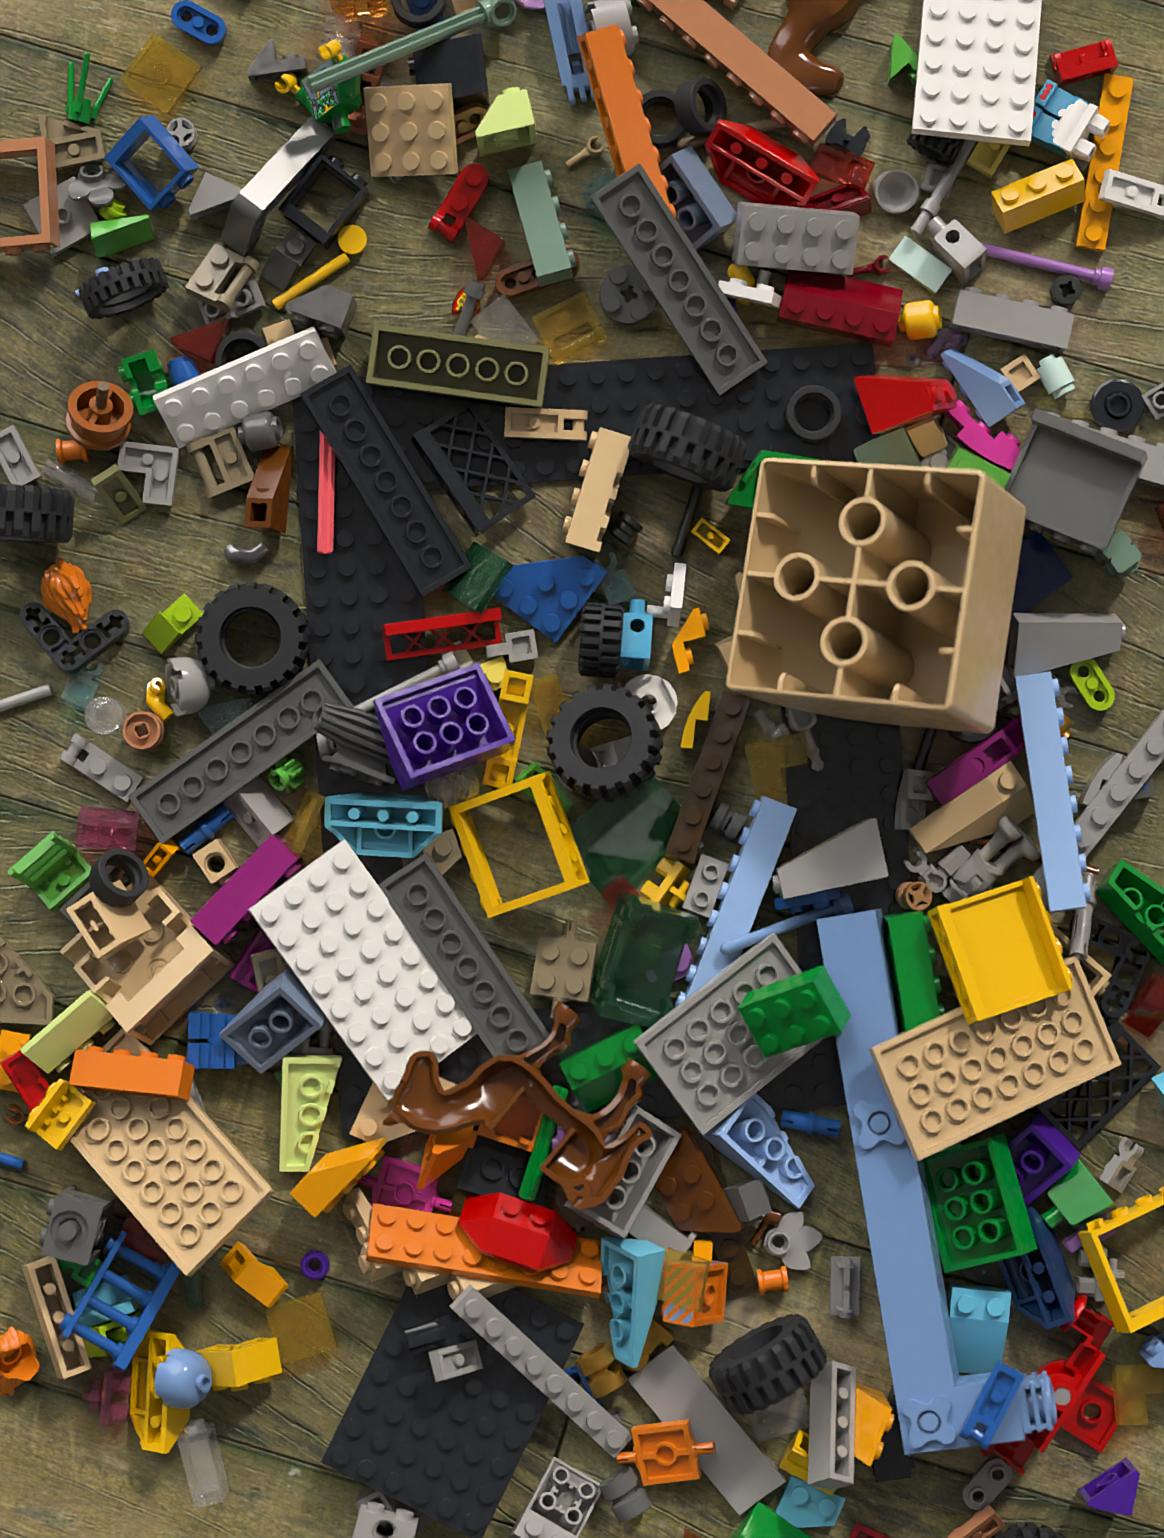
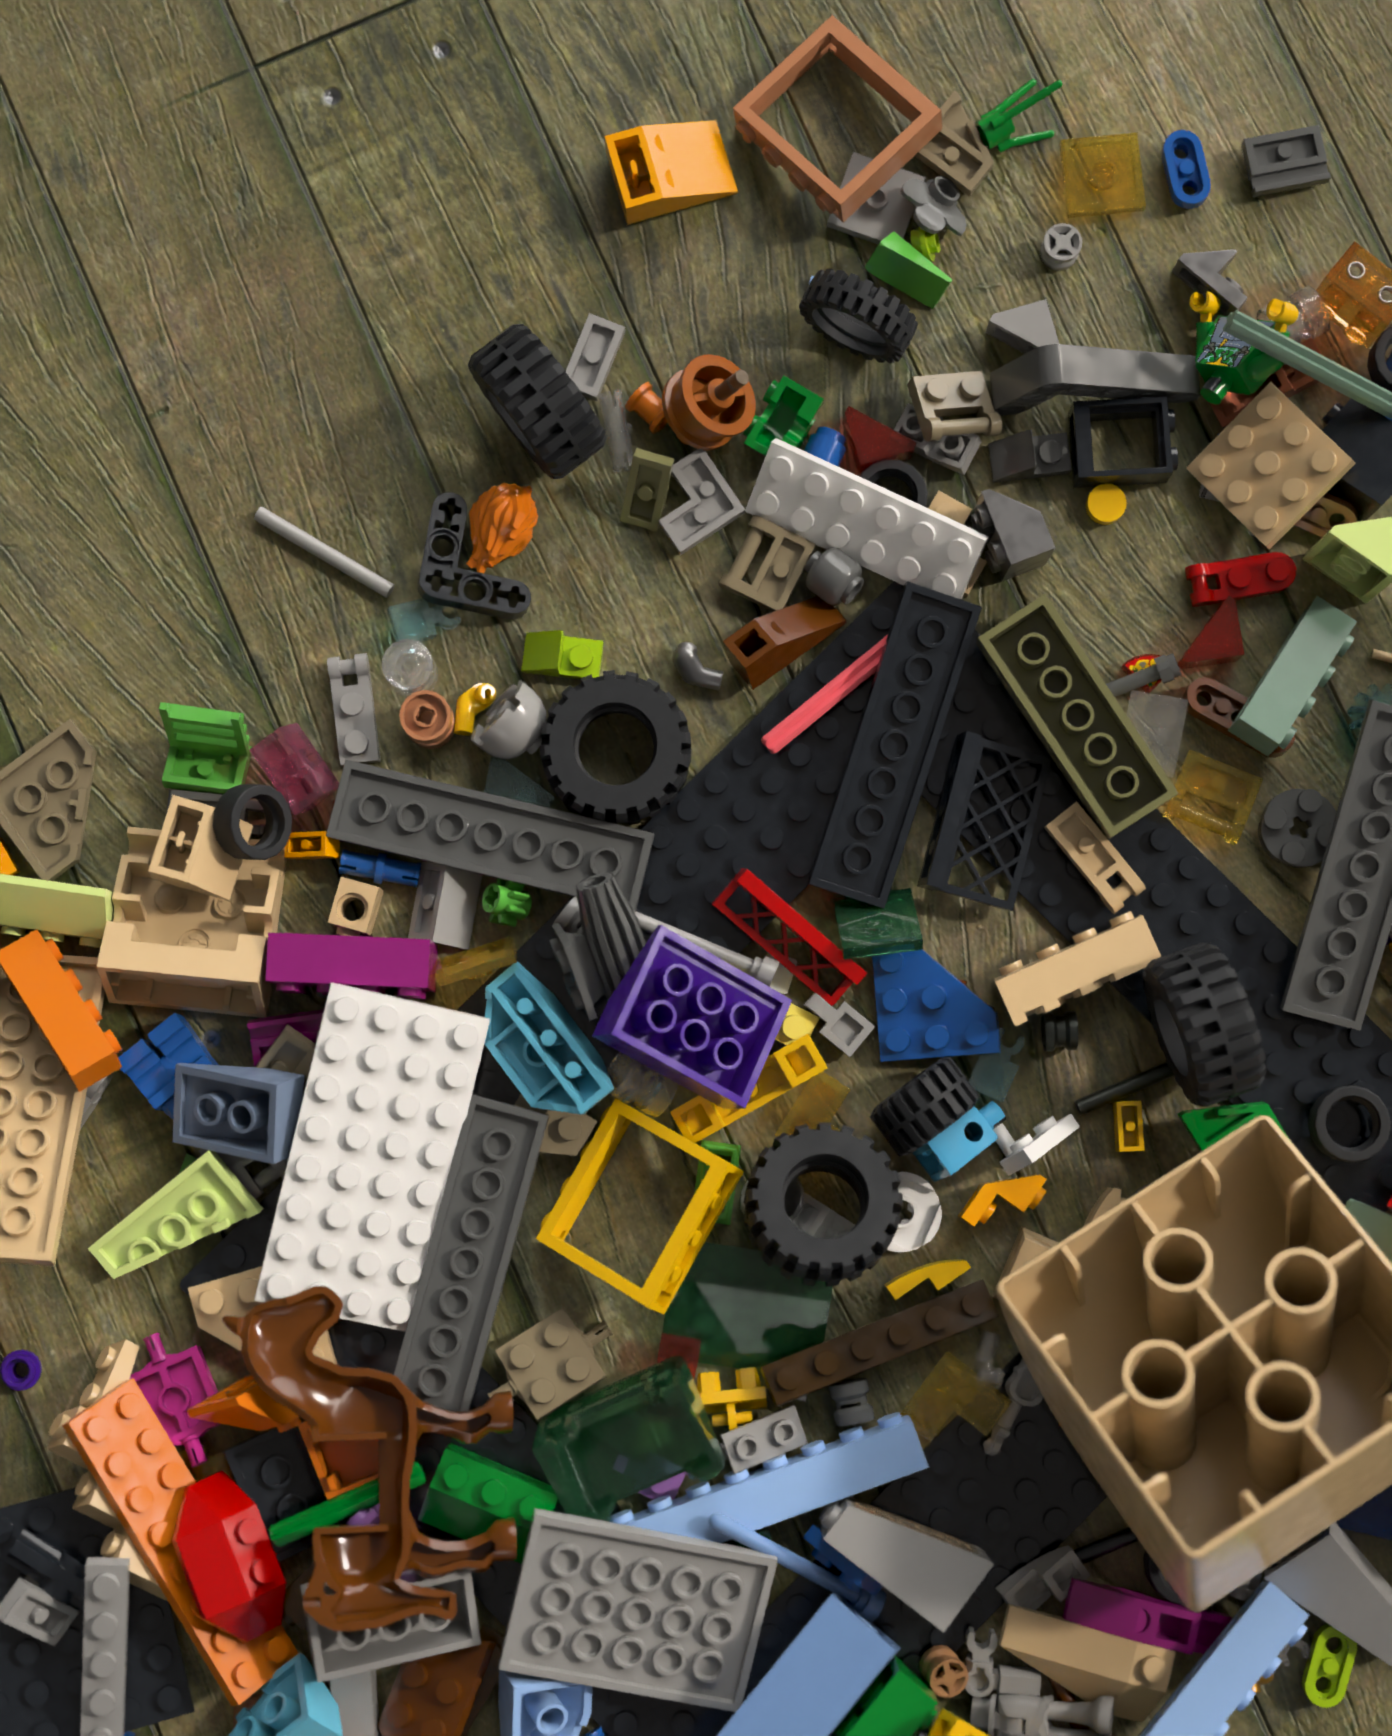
camera: 50 degrees right, 5 degrees down
blue window [104,115,199,210] -> none
yellow bar [272,252,351,310] -> none
light orange slope [289,1137,388,1218] -> none
green brick [738,965,851,1058] -> none

